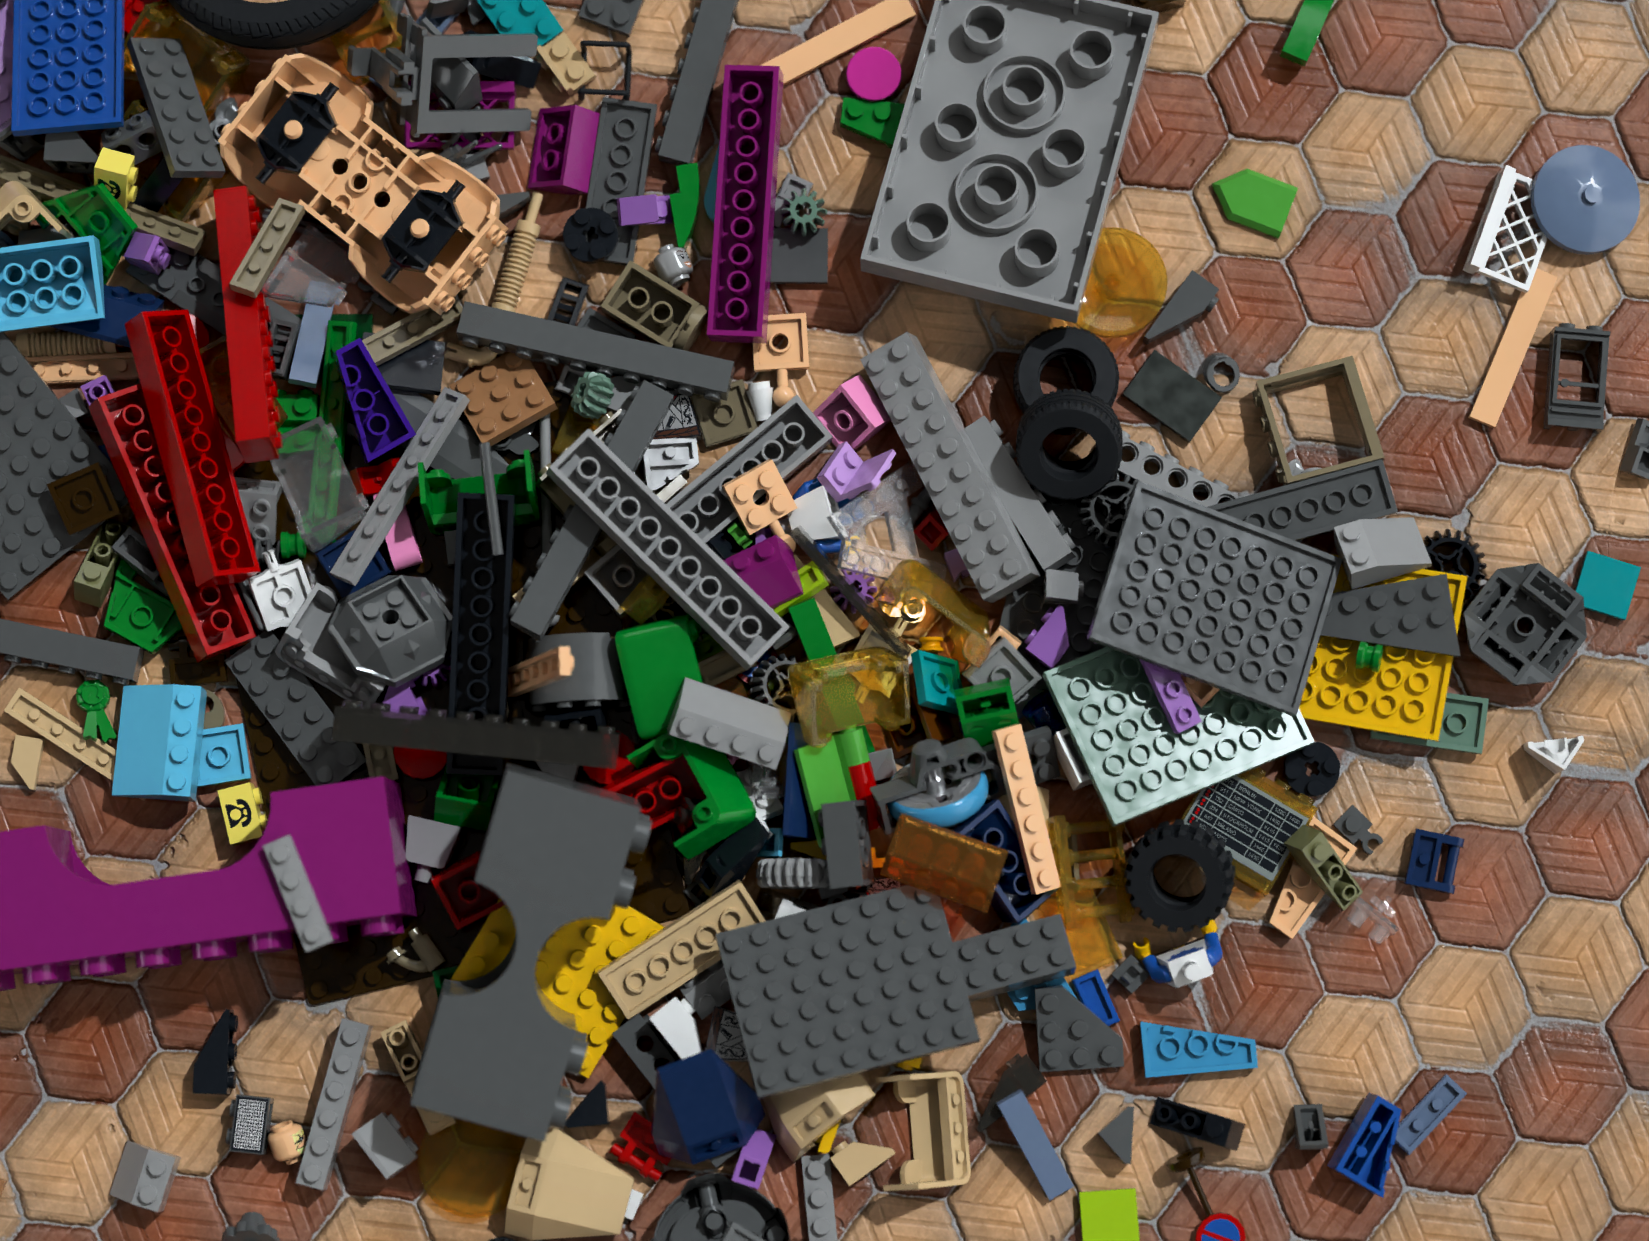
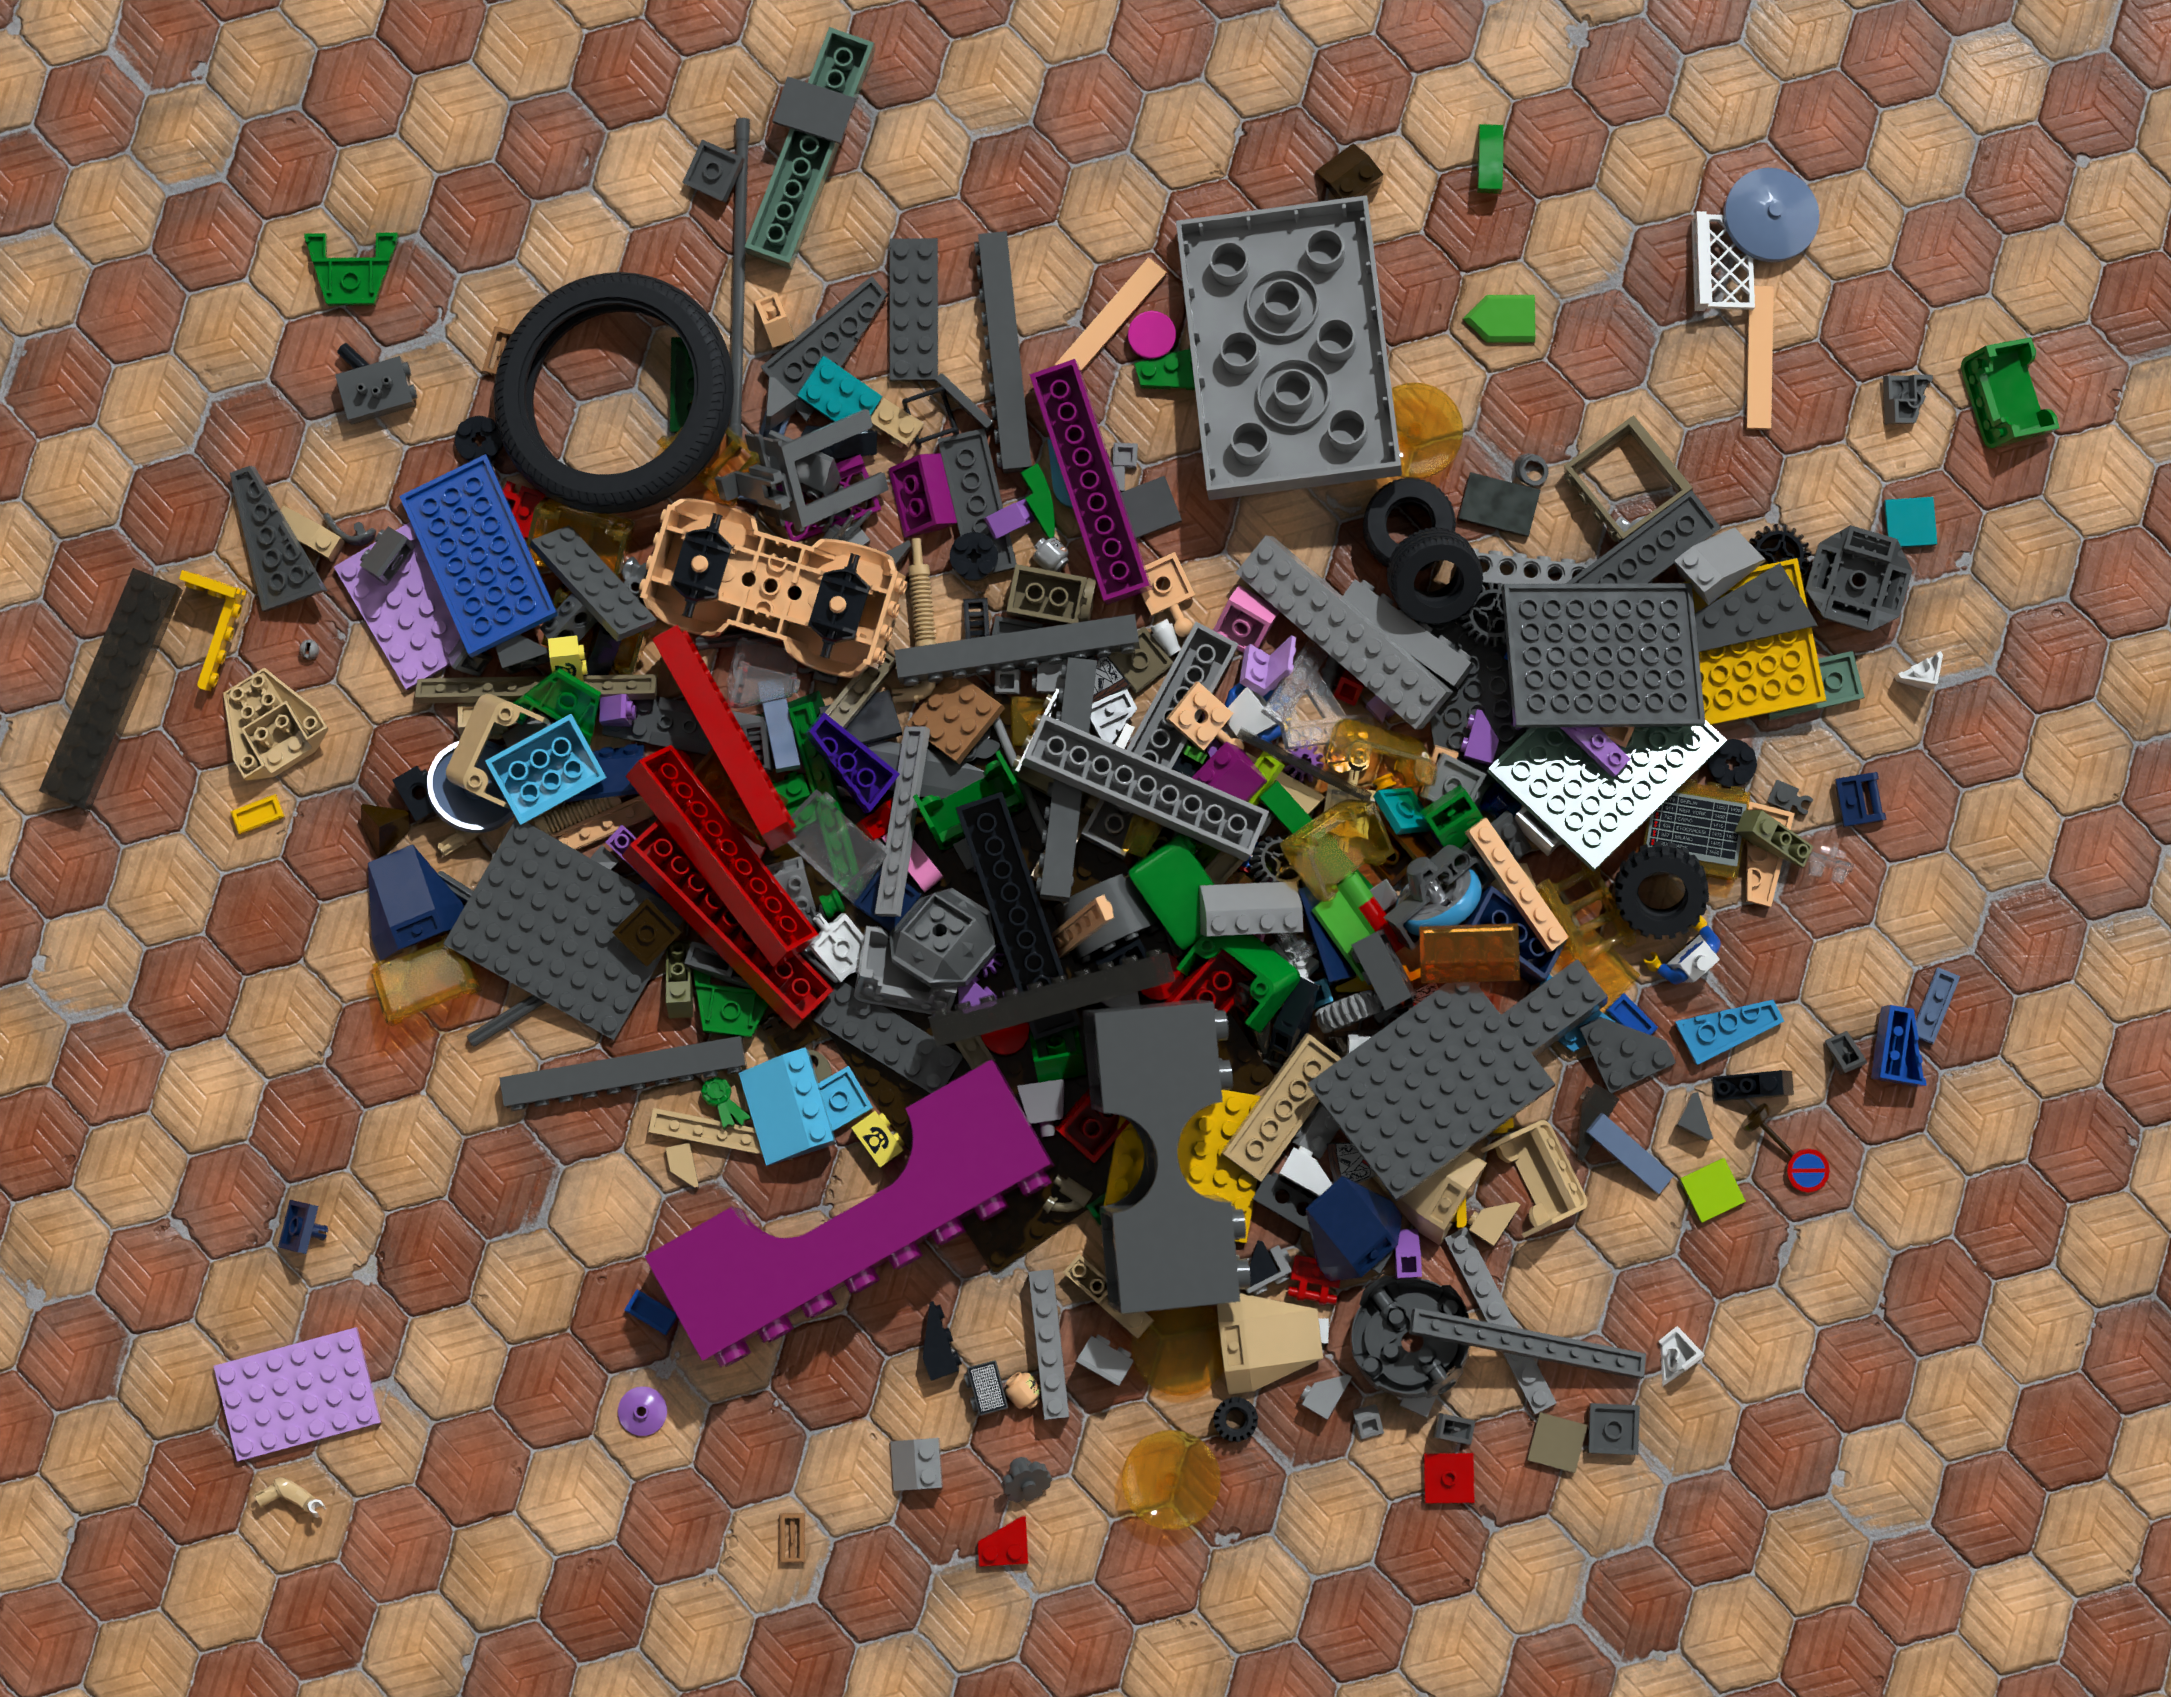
camera: 20 degrees left, 0 degrees up
dark tan plate [229,198,305,298] -> none
light grey plate [263,835,334,953] -> none
dark grey bar [479,442,504,556] -> none
sand green gear [571,371,614,419] -> none
sand green gear [780,188,827,236] -> none
light grey slope [1043,569,1084,604] -> none
dark grey tile [1111,954,1150,994] -> none
dark grey slope [1143,270,1219,344] -> none
green wheel [1355,641,1383,673] -> none
dark grey door [1543,323,1611,434] -> none
none -> dark grey tile [935,373,993,433]
none -> light grey bracket [1246,1245,1292,1296]

